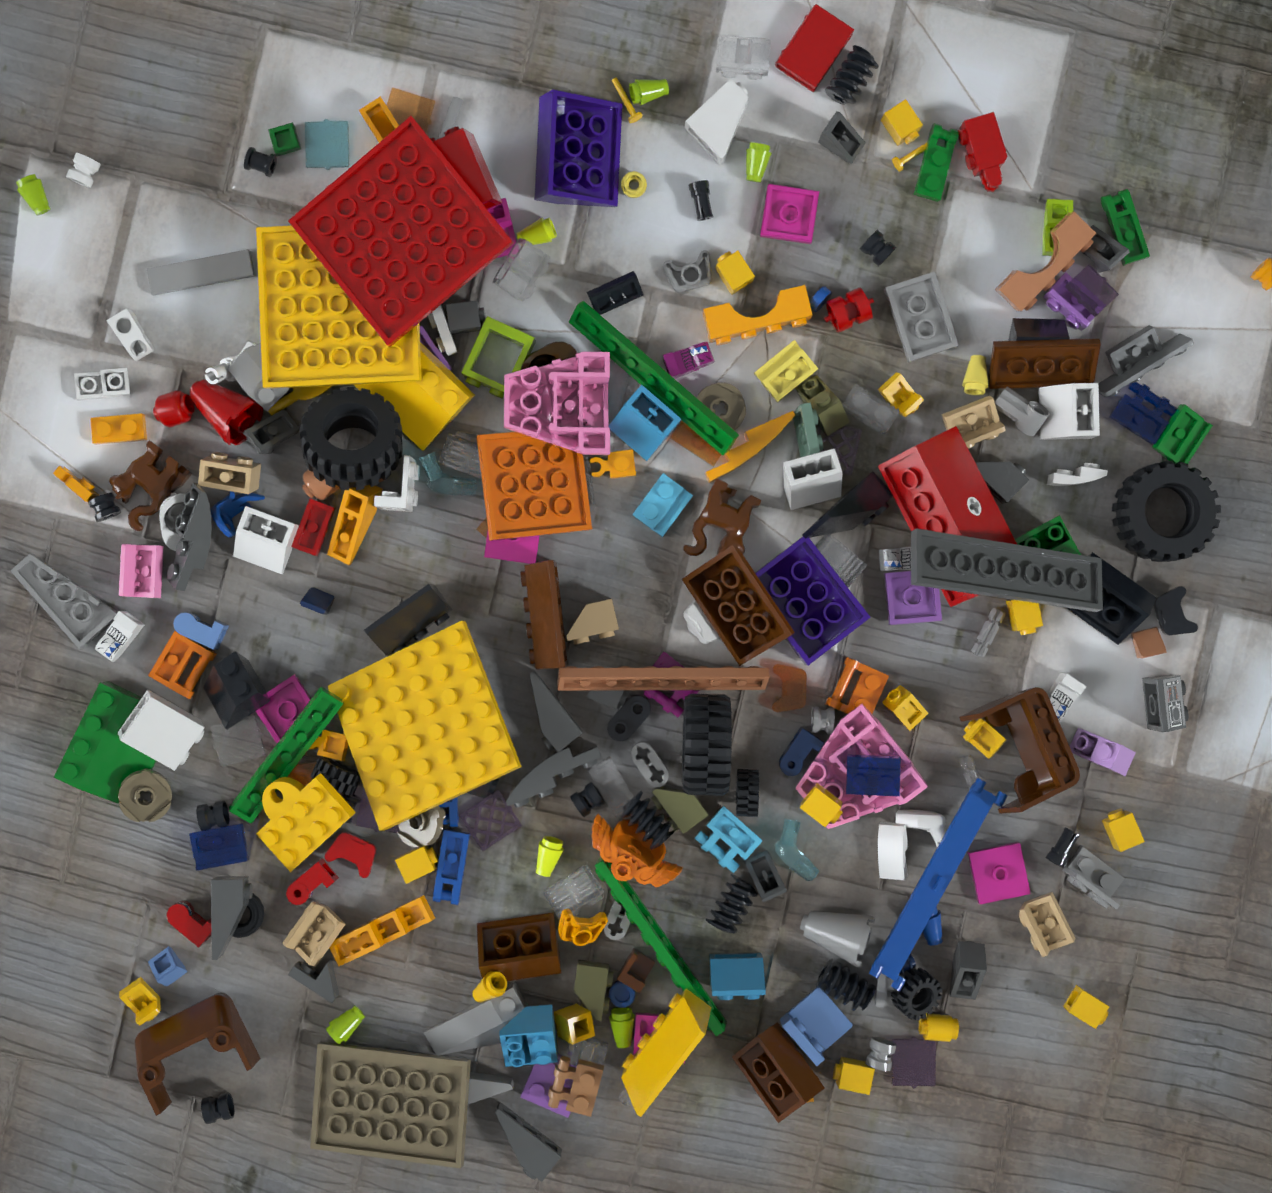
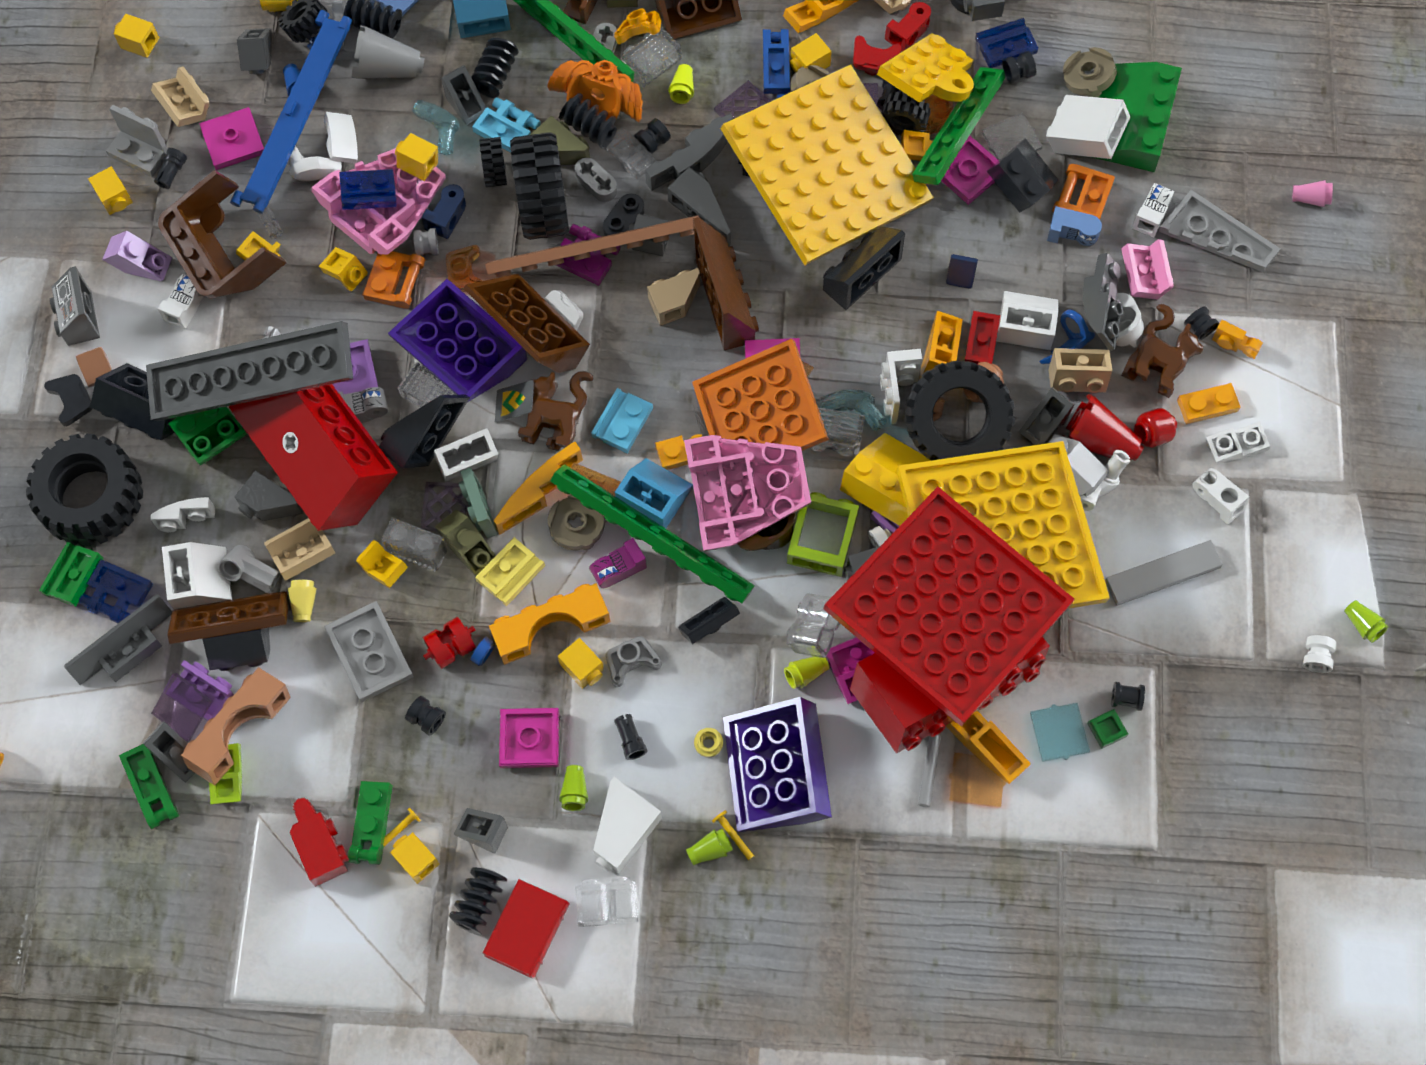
camera: 175 degrees right, 20 degrees down
none -> dark grey sticker [495,380,534,422]

